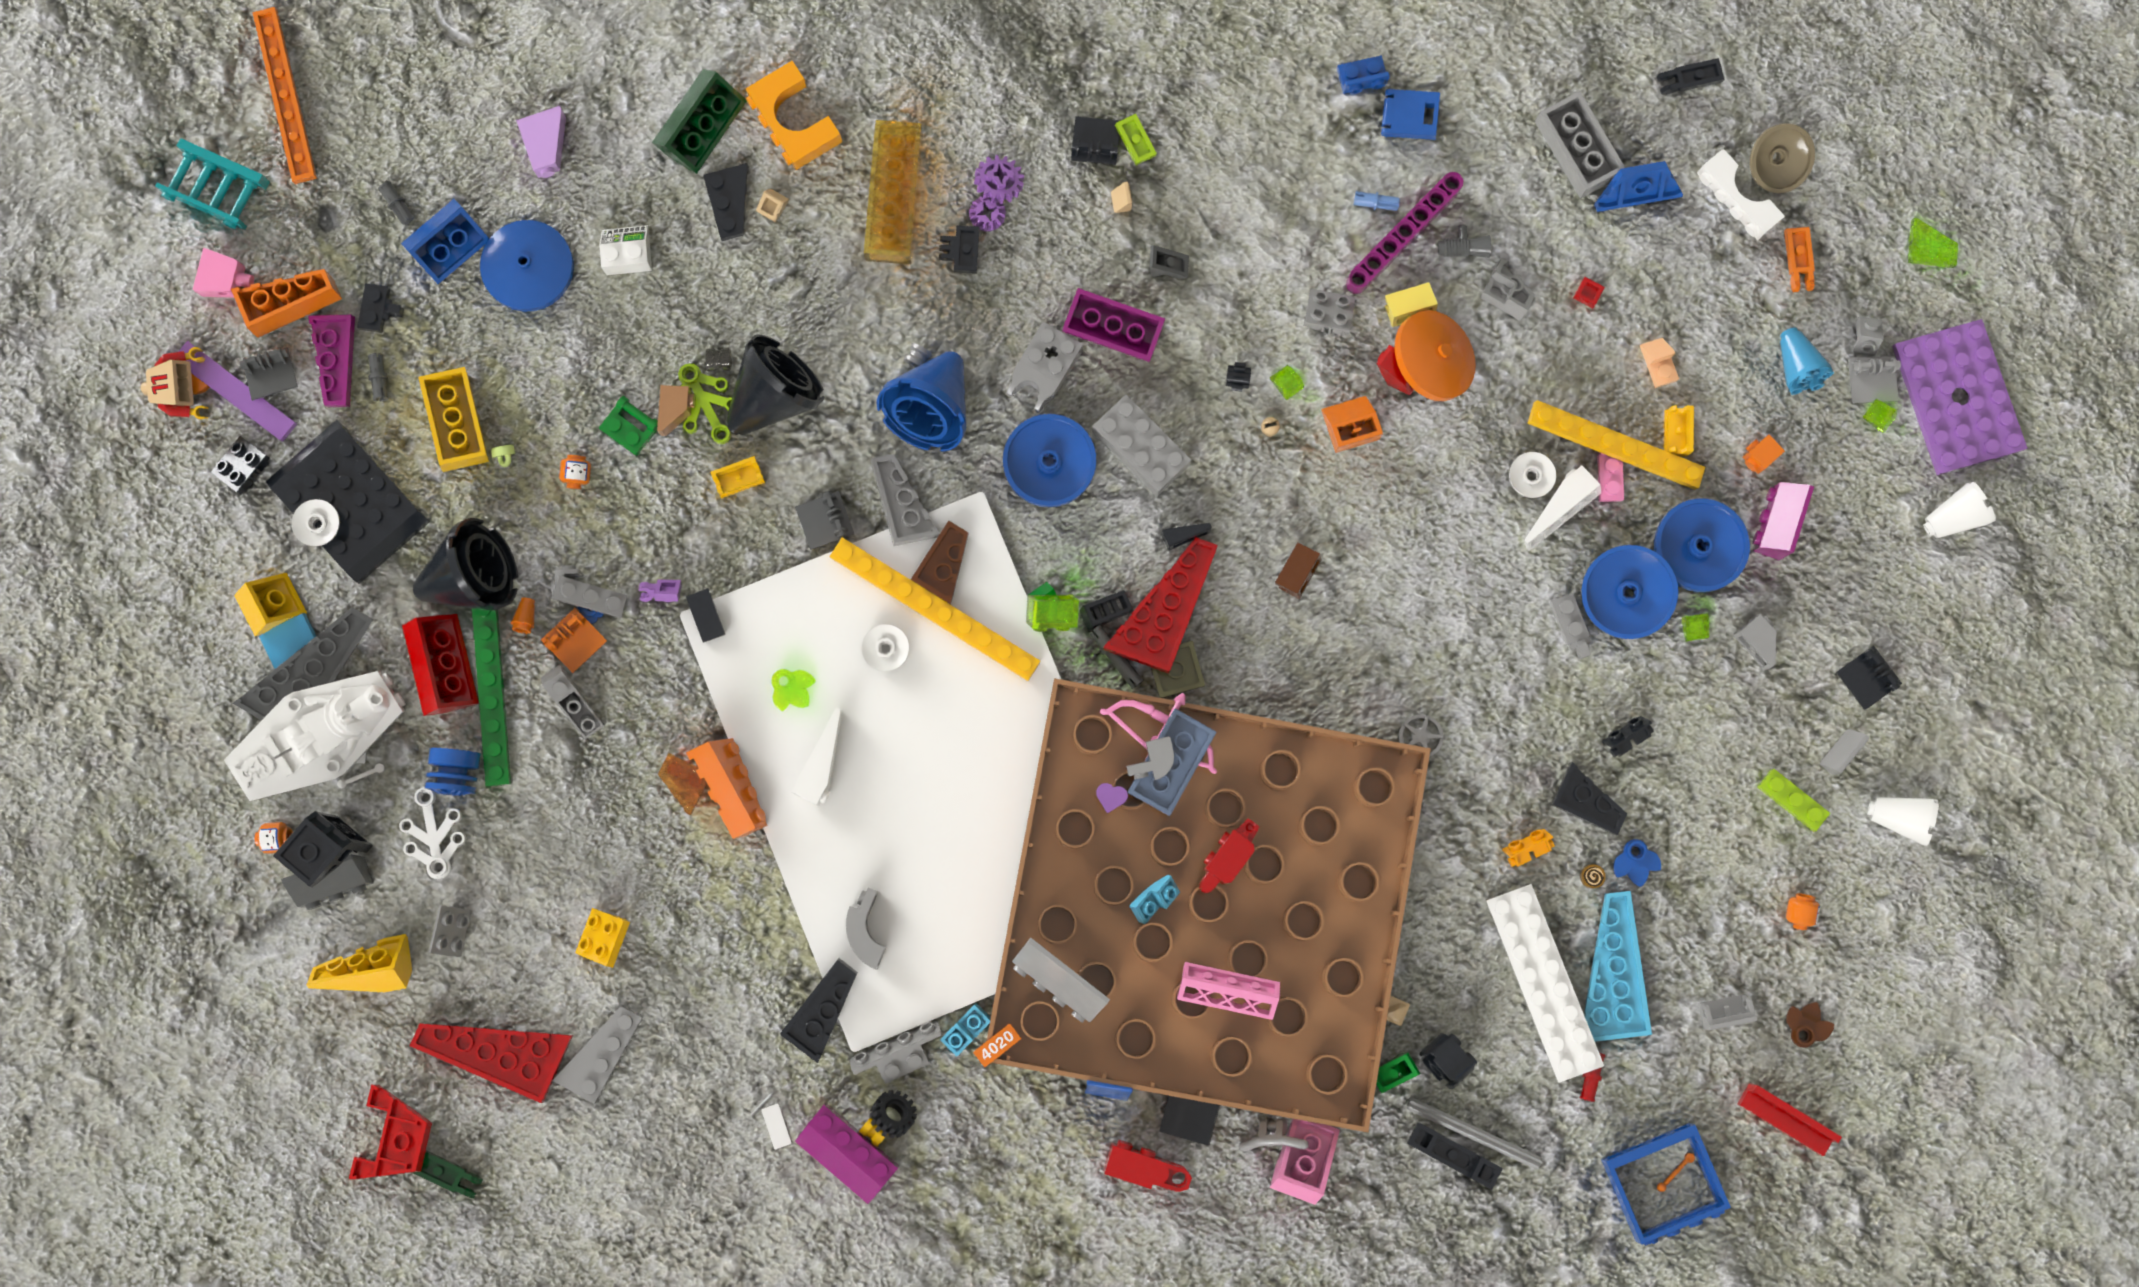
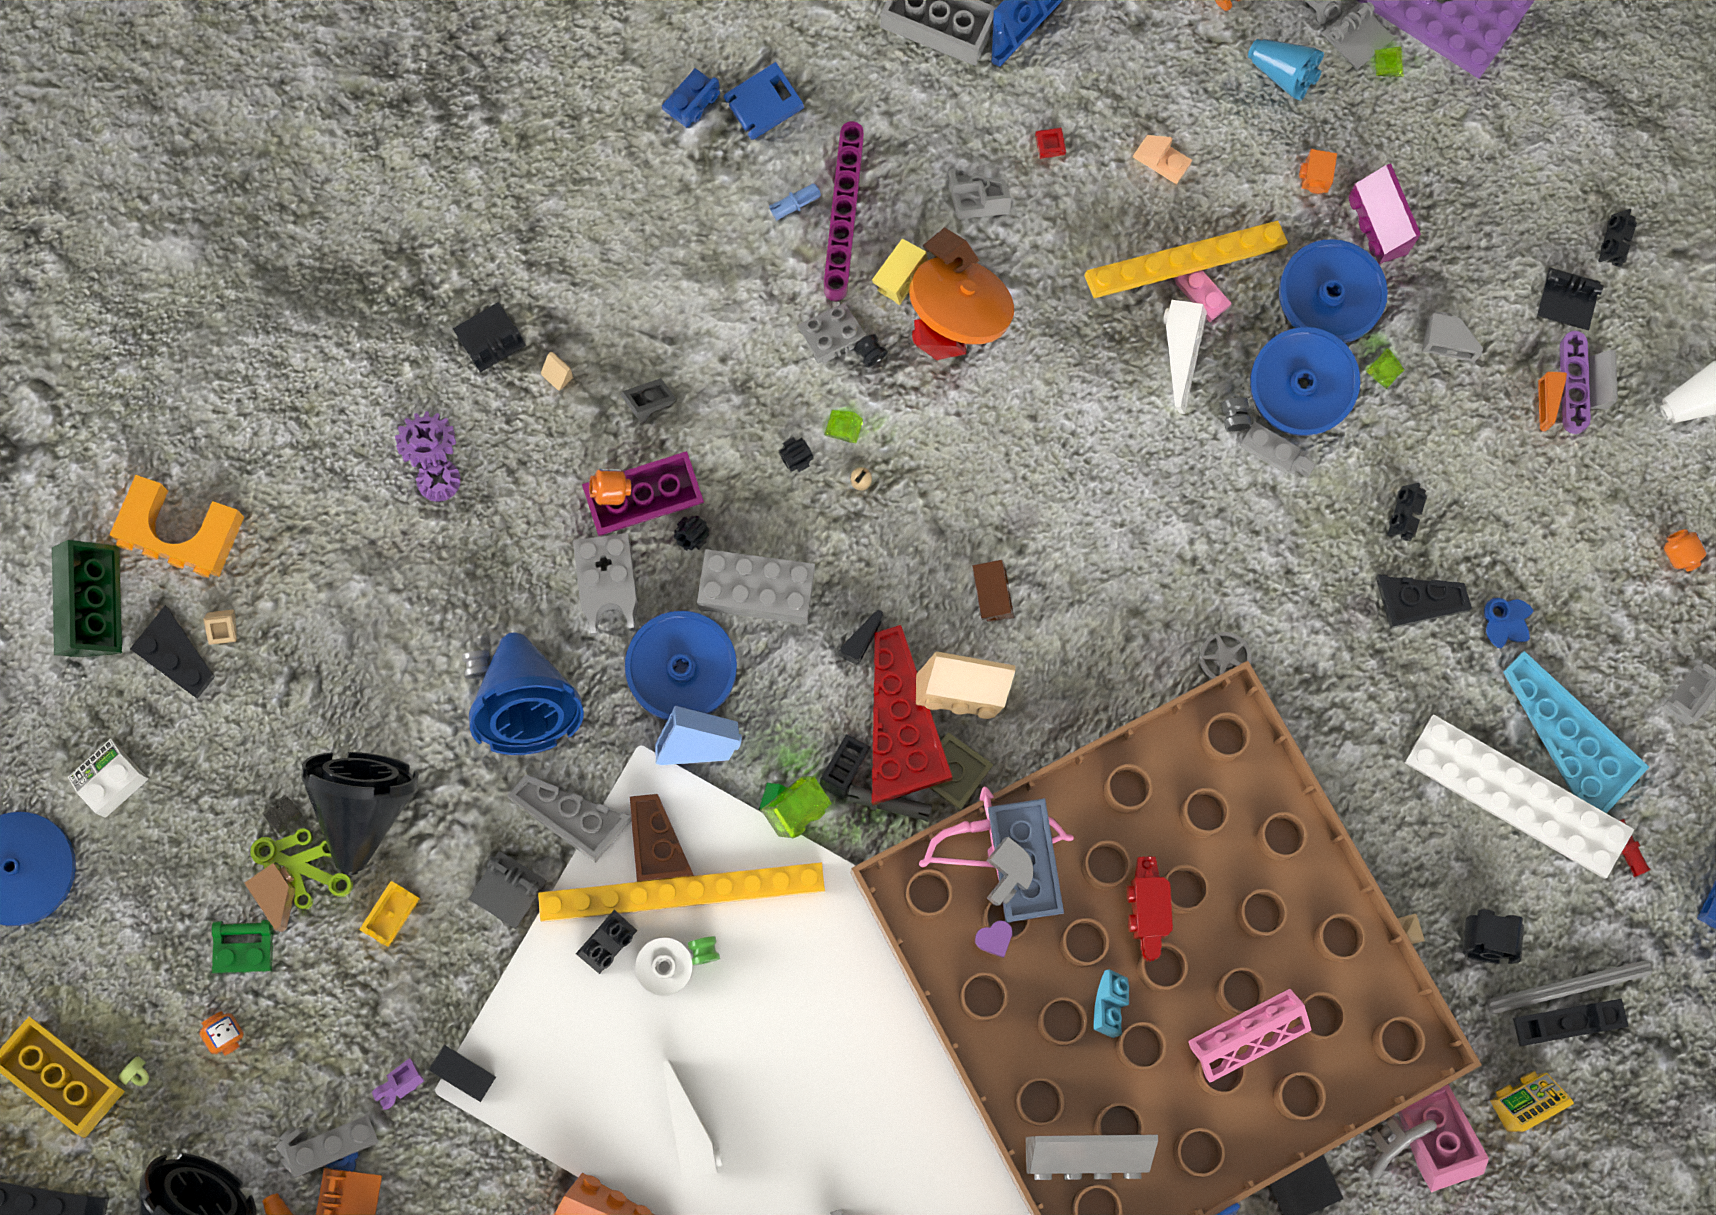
camera: 40 degrees left, 5 degrees down
clear neon green plate [771,669,816,711] -> none
clear yellow brick [864,120,923,265] -> none
black hinge [939,225,980,274] -> none
lime plate [1115,114,1157,166] -> none
orange slope [1321,396,1383,453] -> none
green slope [1376,1052,1421,1094] -> none
dark grey piece [1438,225,1491,258] -> none
light orange hinge [1502,829,1555,867] -> none
white dish [1509,452,1556,498] -> none
tile [1580,864,1606,889] -> none
yellow hinge [1664,405,1694,457] -> none
lime plate [1757,768,1830,832] -> none
white cone [1923,482,1996,538] -> none
none -> black hinge [576,909,638,974]
none -> orange head [589,469,631,505]
none -> light blue slope [655,706,742,765]
none -> black gear [674,515,710,551]
none -> bright green wheel [688,936,720,966]
none -> black wheel [854,334,888,367]
none -> slope [916,651,1015,719]
none -> reddish brown hinge [922,227,980,273]
none -> dark grey wheel [1221,397,1252,432]
none -> slope [1489,1071,1574,1132]
none -> orange slope [1538,372,1567,431]
none -> medium lavender beam [1560,331,1591,434]
none -> black hinge [1598,209,1637,267]

